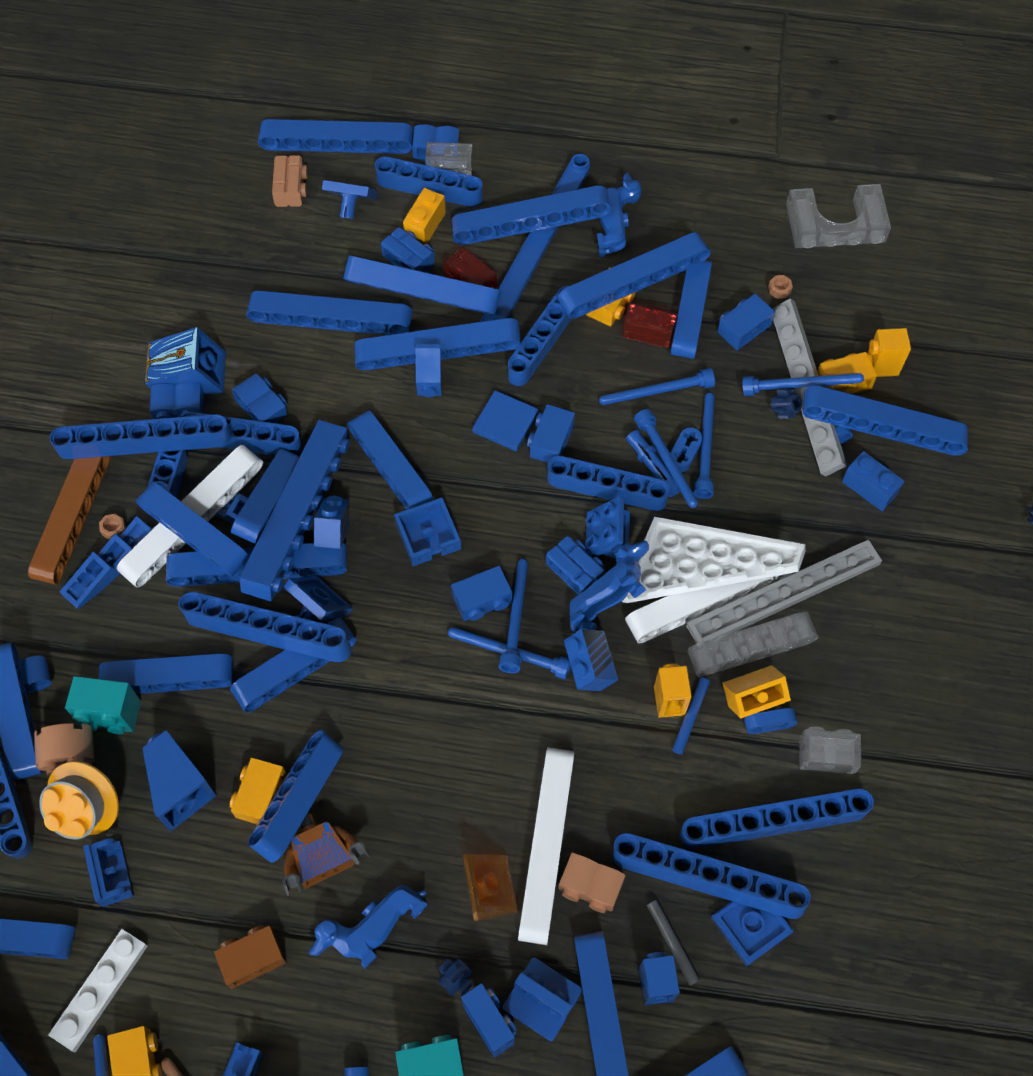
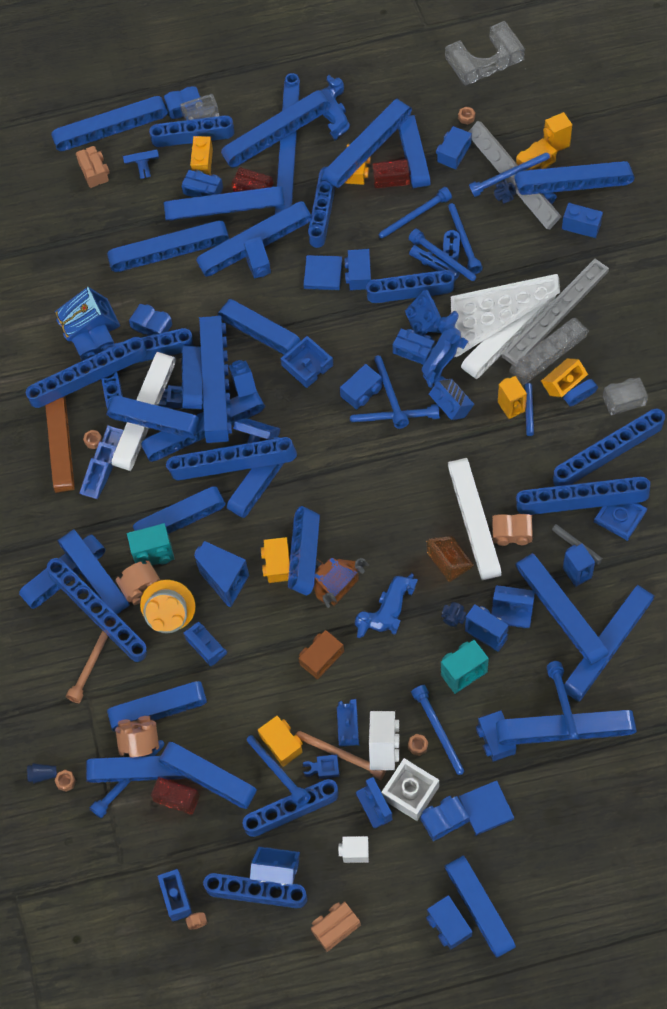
camera: 15 degrees left, 0 degrees up
white plate [48,929,148,1052] -> none

